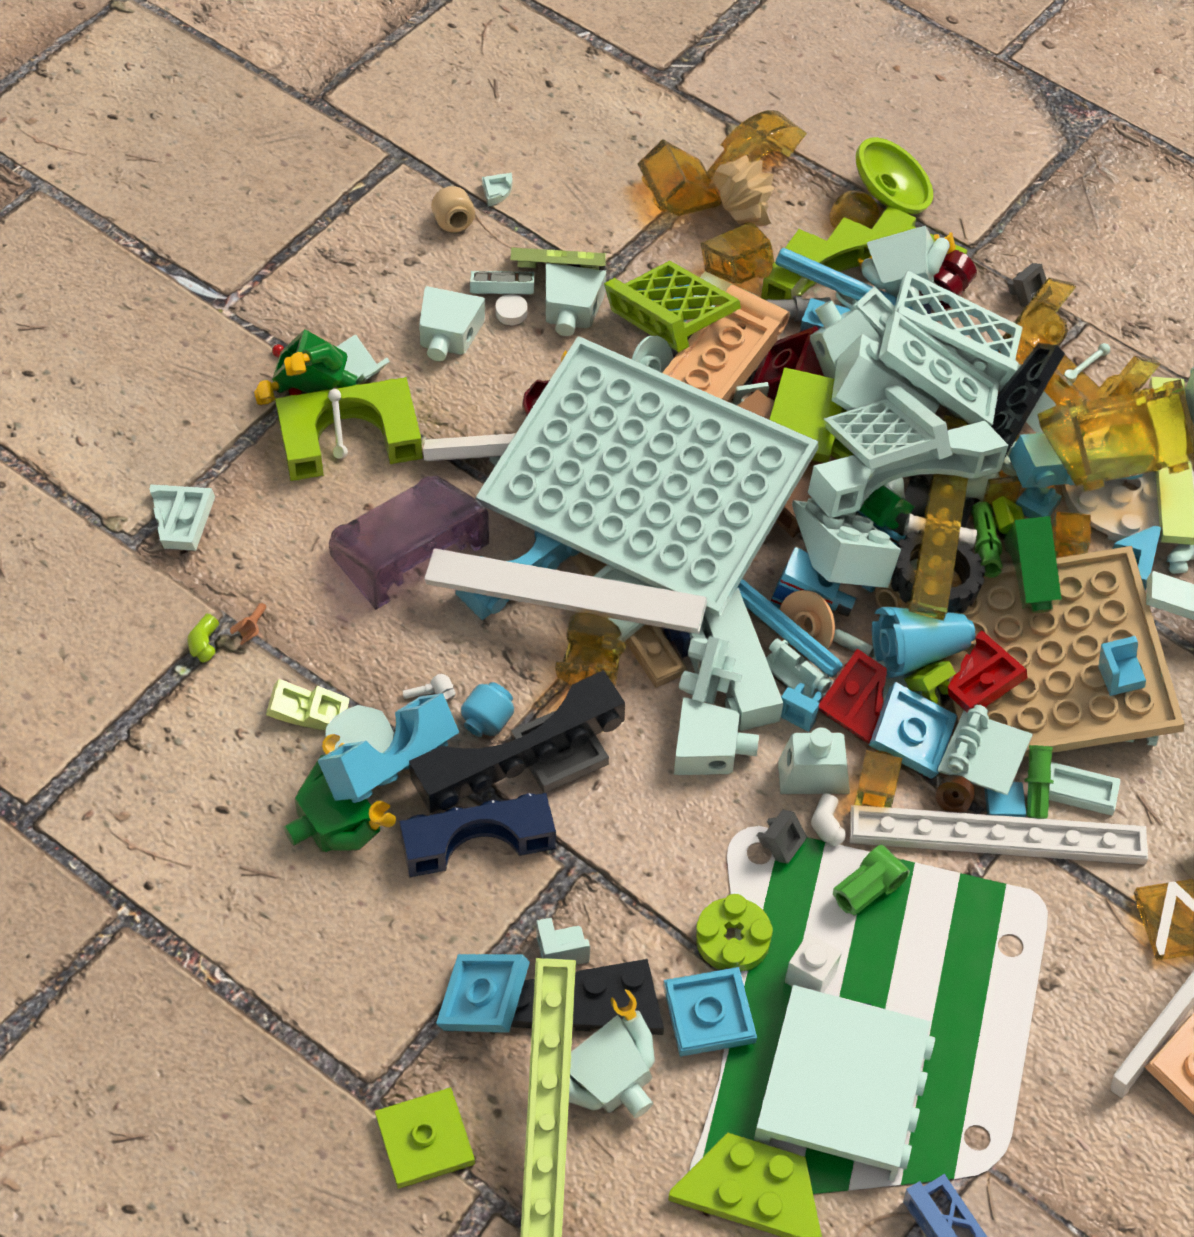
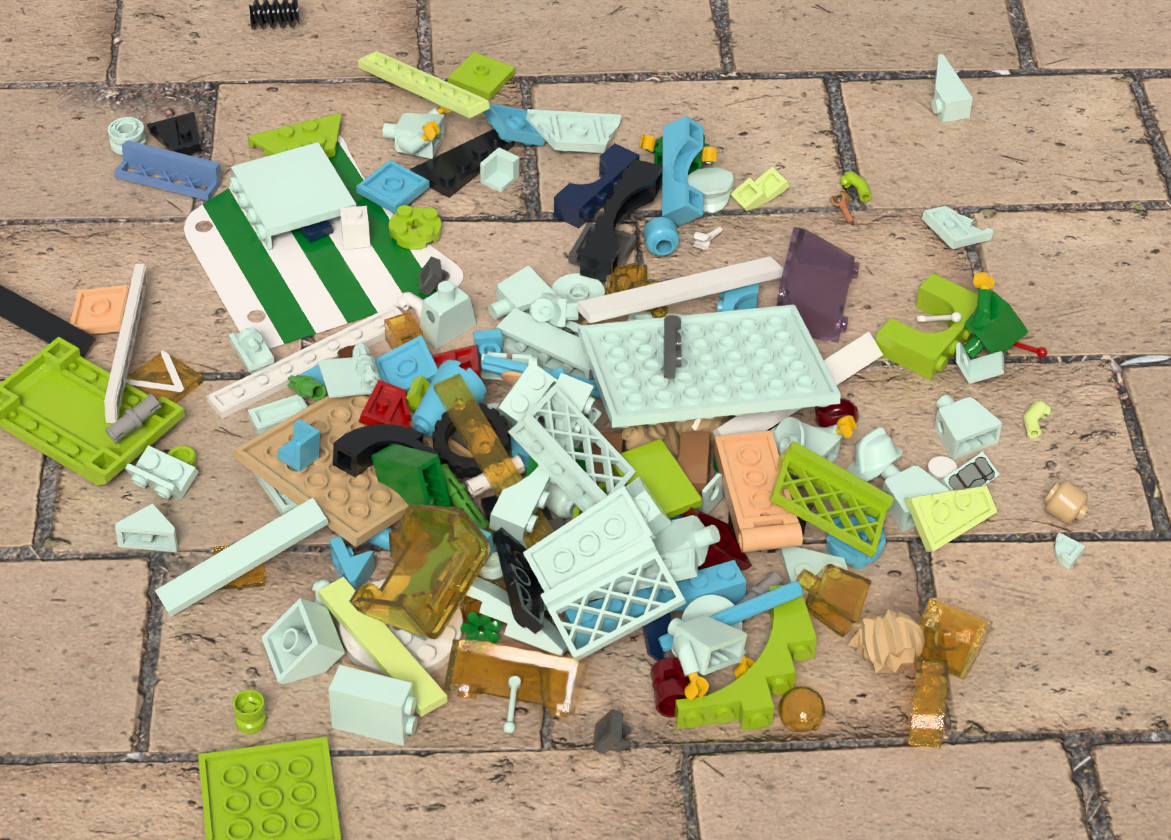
camera: 140 degrees right, 10 degrees down
bright green piece [832,844,910,916] -> none
lime dish [855,137,933,214] -> none
none -> light aqua hips [228,326,274,374]
none -> black arch [332,424,440,478]
none -> light aqua wing [526,109,622,153]
none -> light aqua dish [551,273,605,313]
none -> dark grey hinge [663,315,682,378]
none -> light aqua piece [846,427,903,481]
none -> yellowish green arm [1023,401,1051,438]

